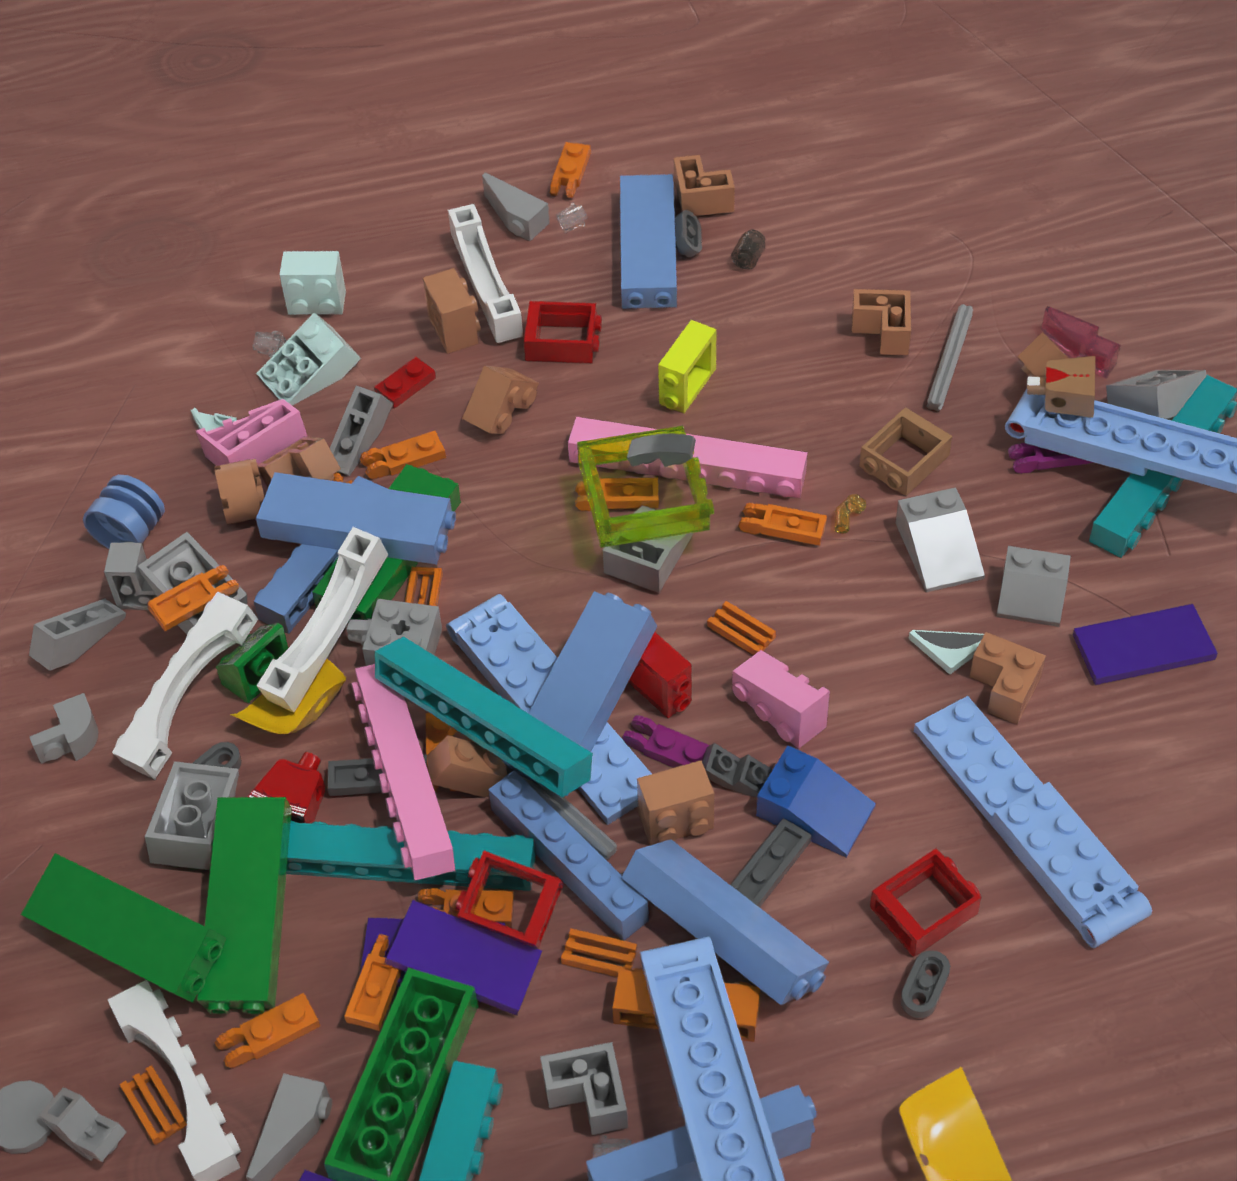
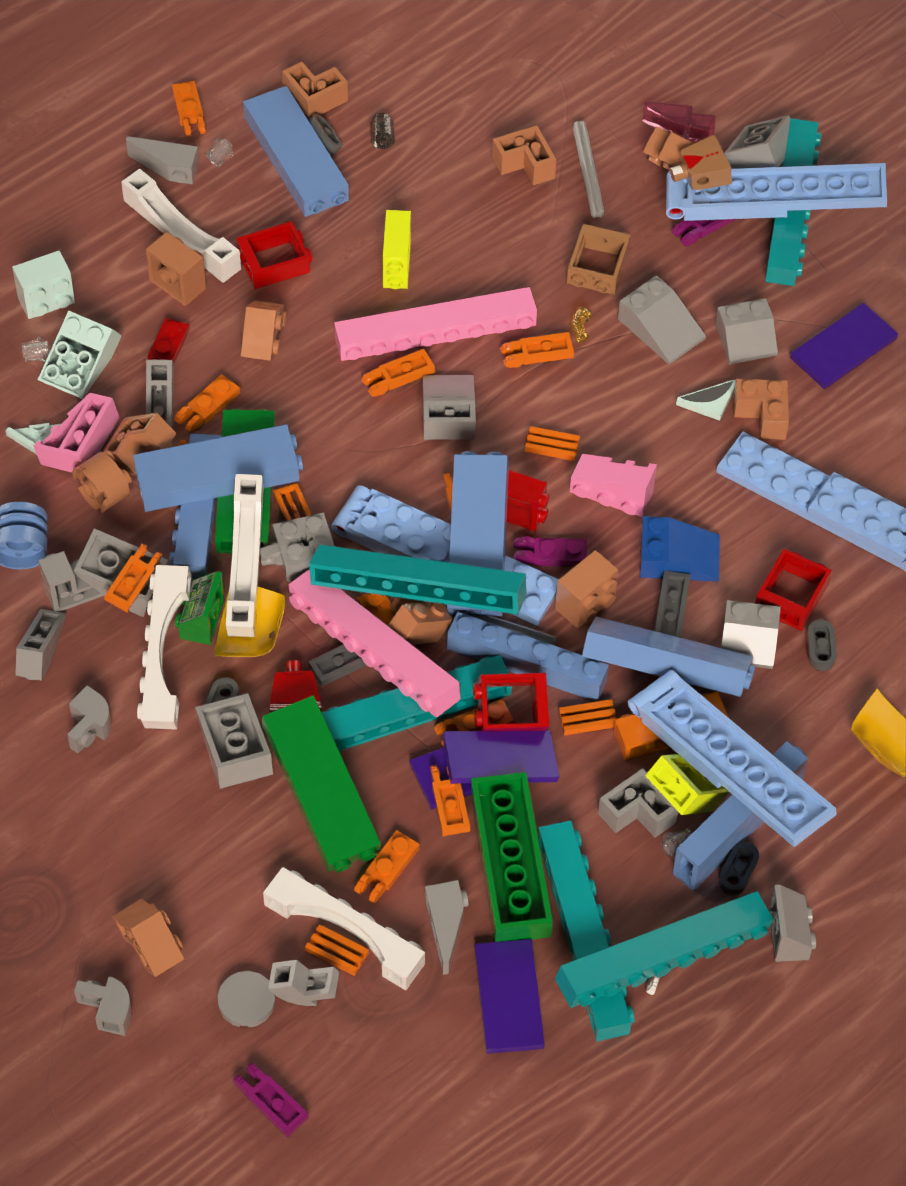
camera: 30 degrees left, 5 degrees up
green brick [21,853,227,1002] -> none
clear neon green window [577,426,714,548] -> none
dark grey slope [627,434,696,467] -> none
dark grey slope [702,743,773,798] -> none
none -> neon yellow window [645,754,729,815]
none -> light grey slope [721,600,781,669]

